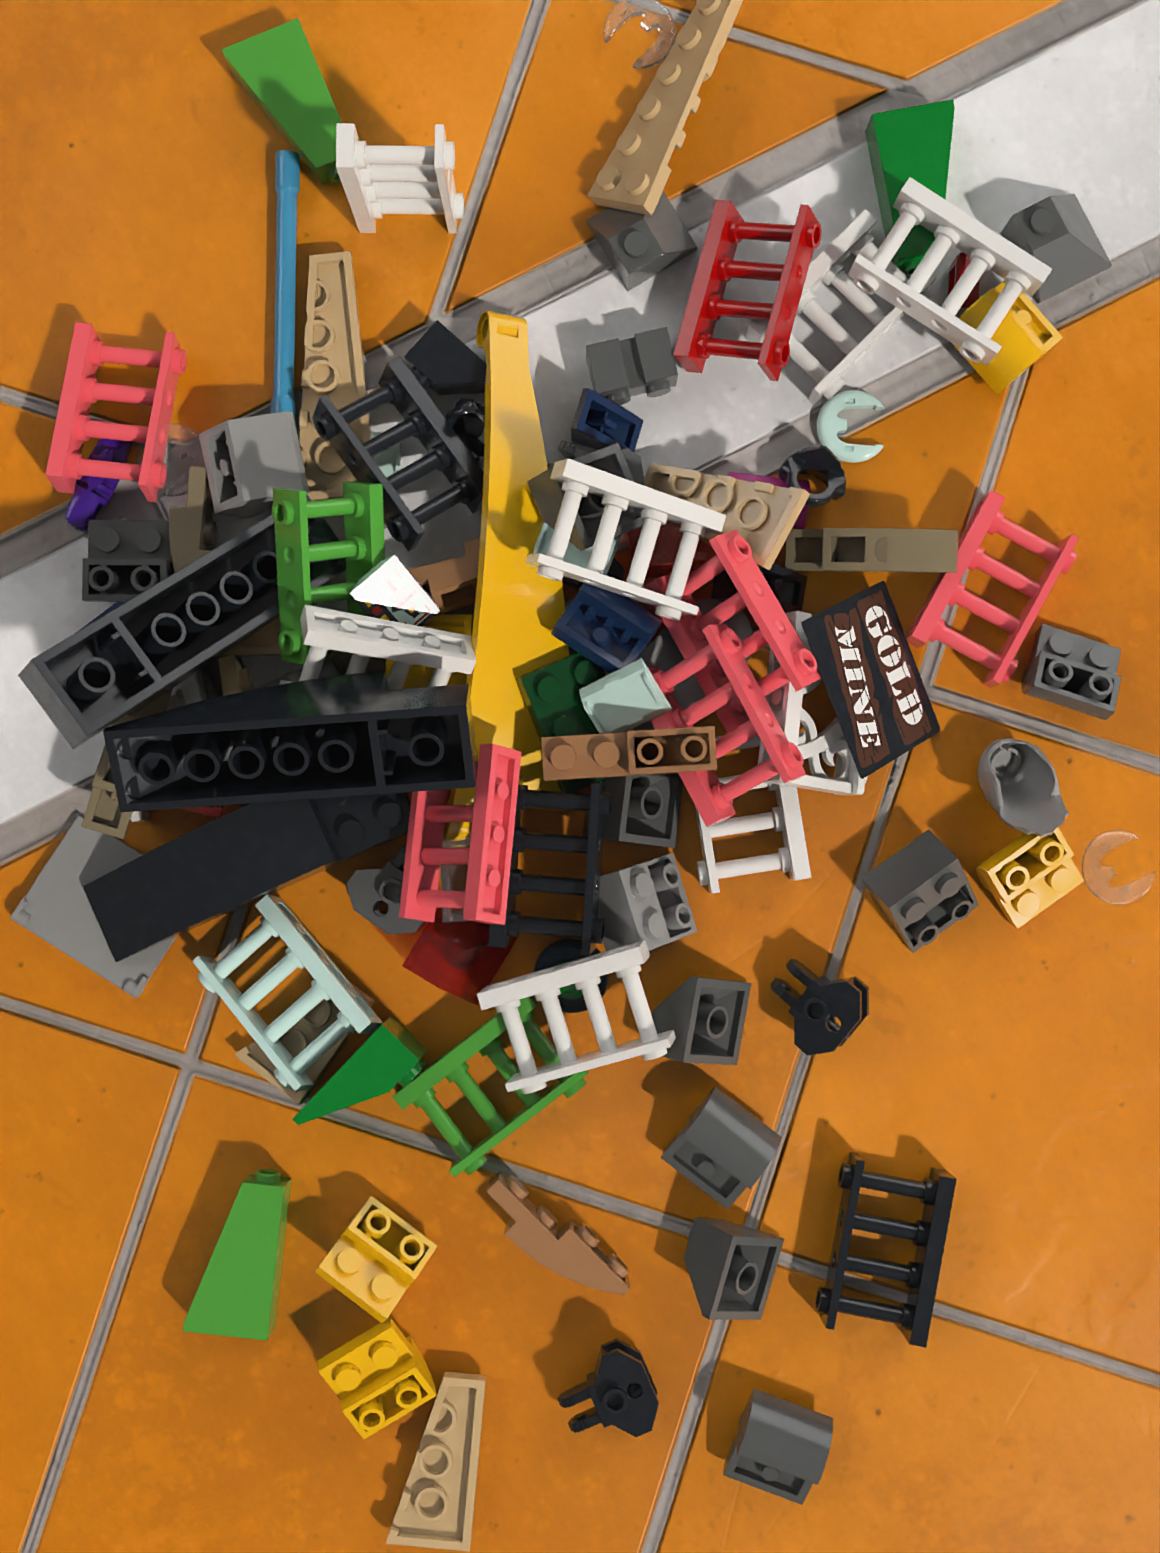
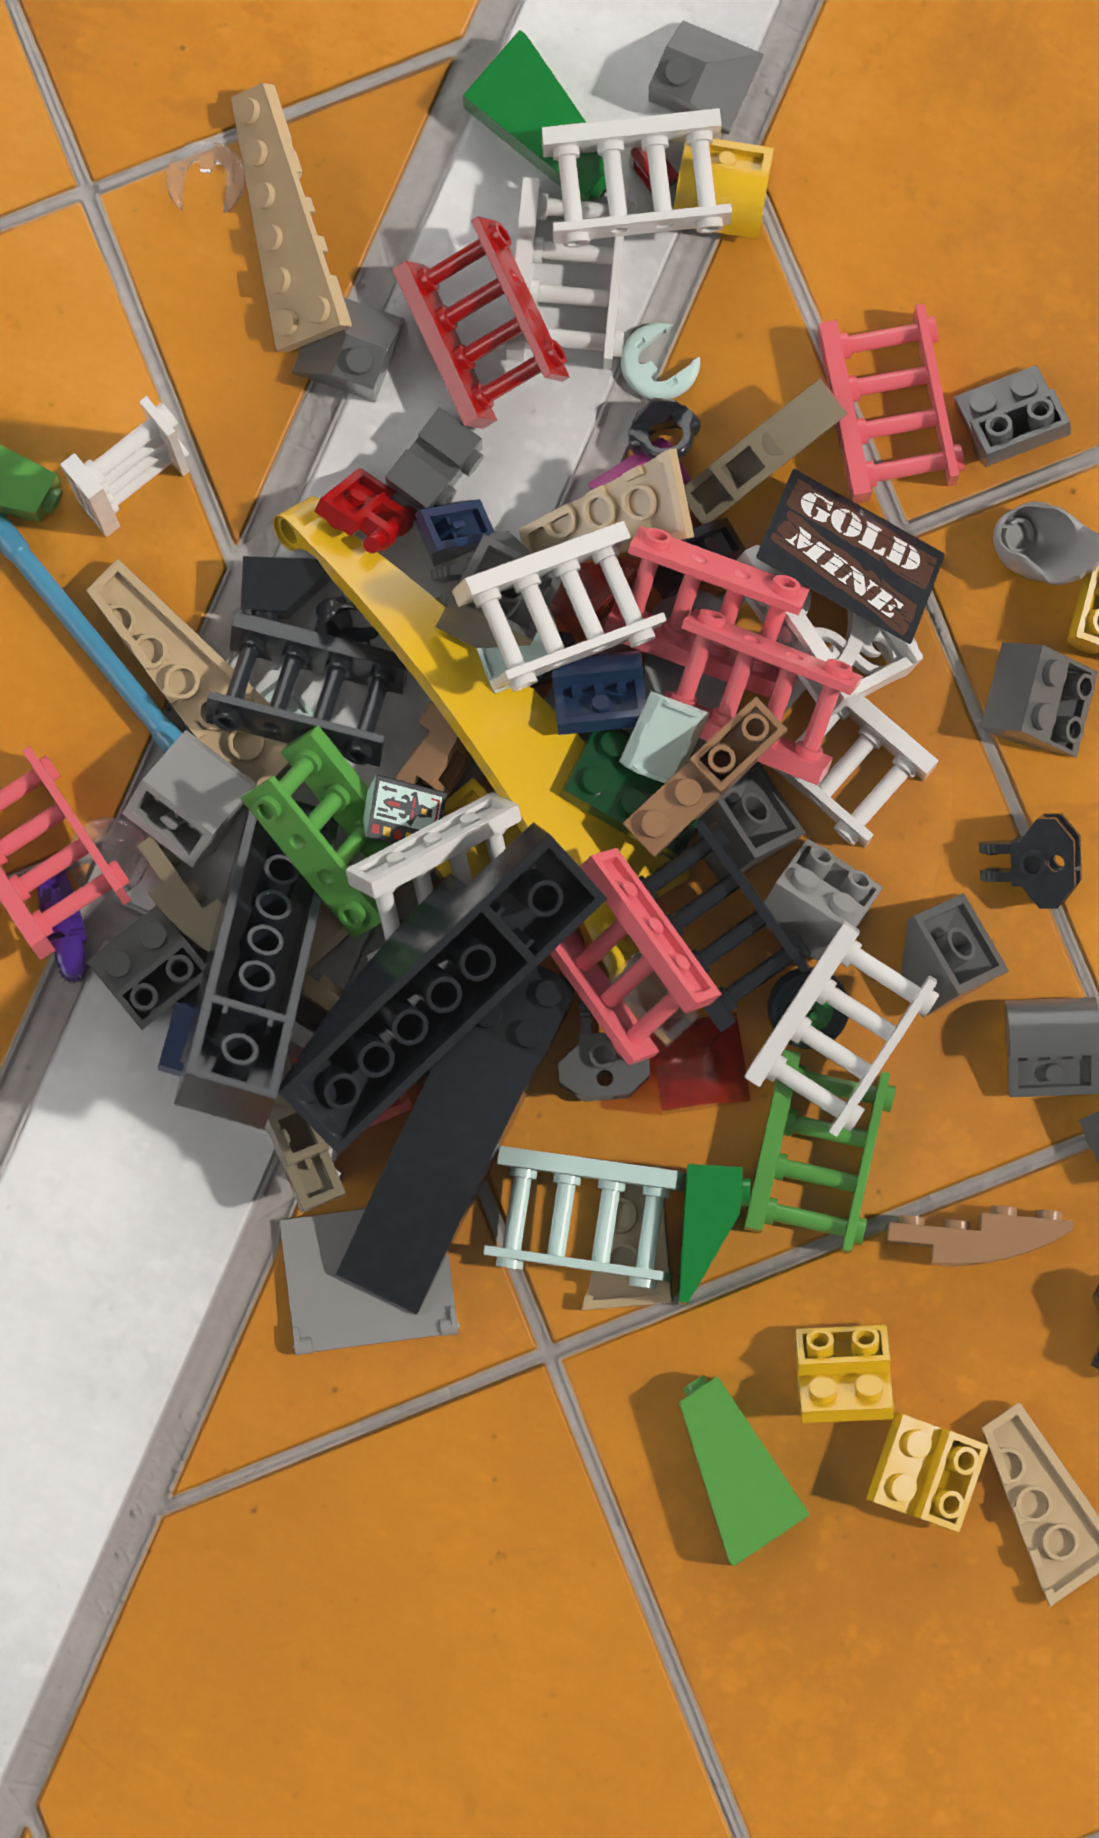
camera: 40 degrees left, 5 degrees down
none -> red plate [314,467,416,554]

